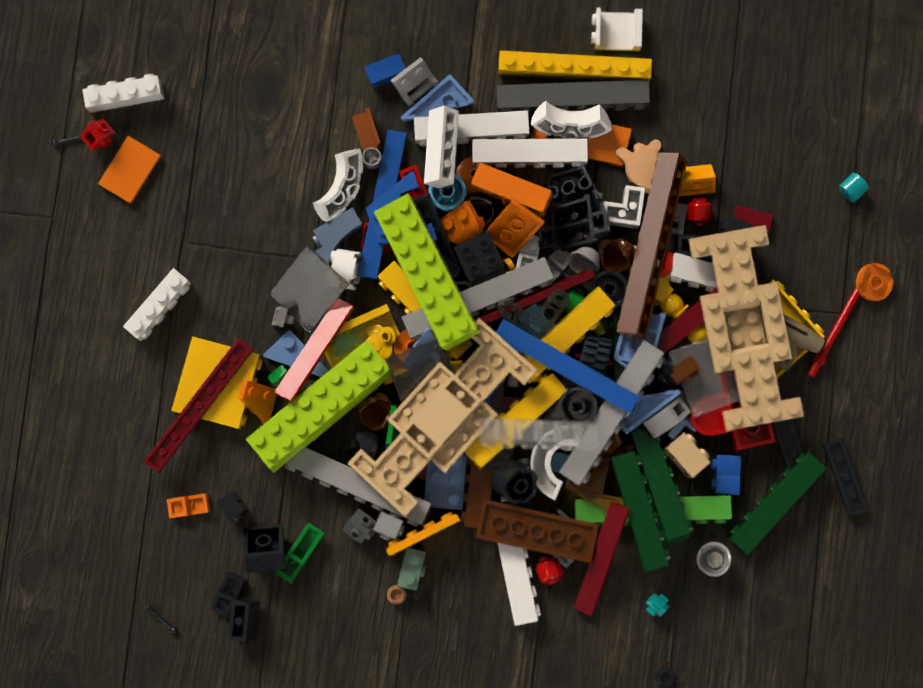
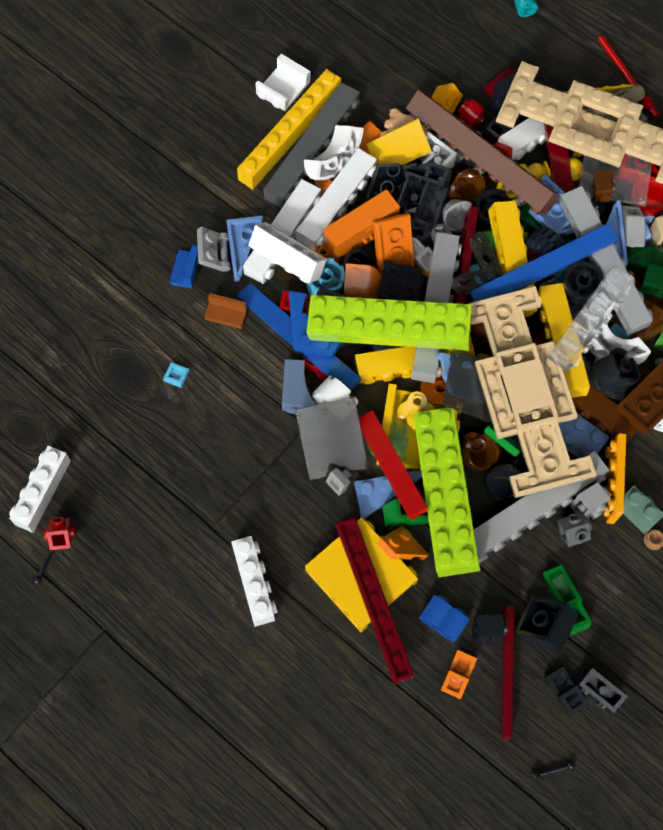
camera: 60 degrees left, 15 degrees down
orange tile [98,136,161,204] -> none
white brick [313,149,363,222] -> none
light grey wheel [362,147,382,170] -> none
orange tile [856,263,894,301] -> none
none -> medium azure tile [163,362,190,388]
none -> yellow piece [367,119,432,166]
none -> blue brick [419,595,470,643]
none -> dark red tile [500,606,514,740]

